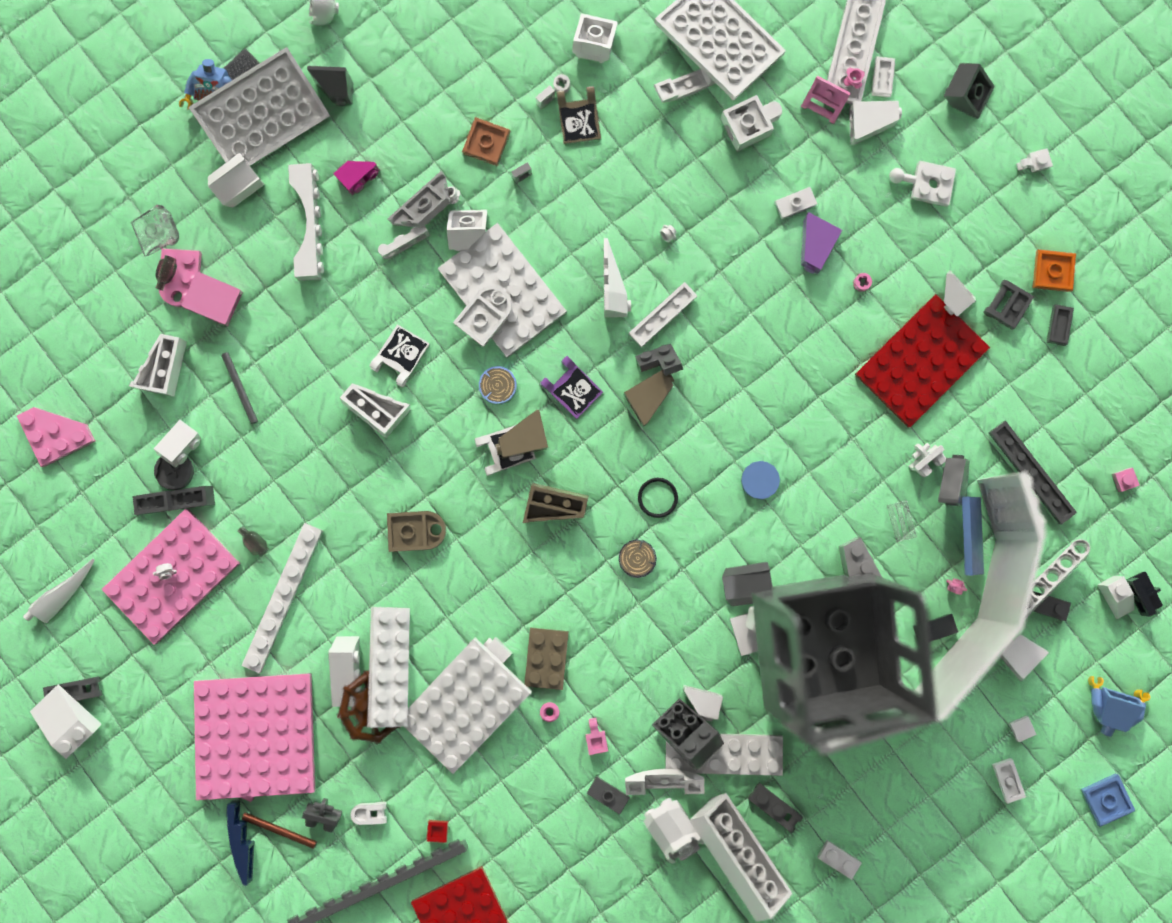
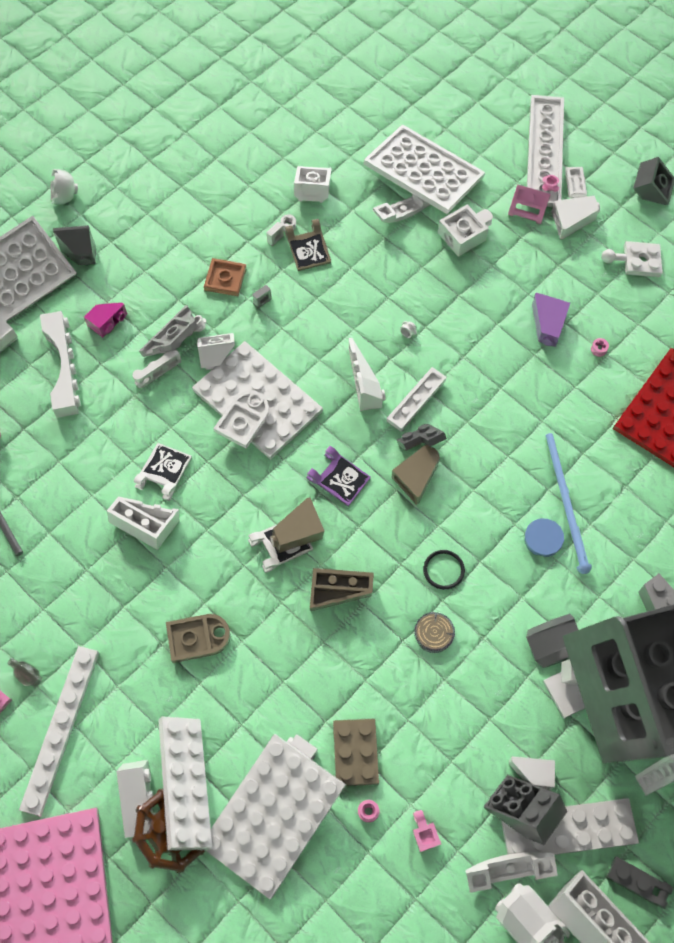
camera: 10 degrees left, 20 degrees down
dark tan tile [479,366,517,404] -> none
dark grey plate [587,776,630,814] -> none
white plate [774,187,817,219] -> none
none -> light blue bar [546,433,592,574]

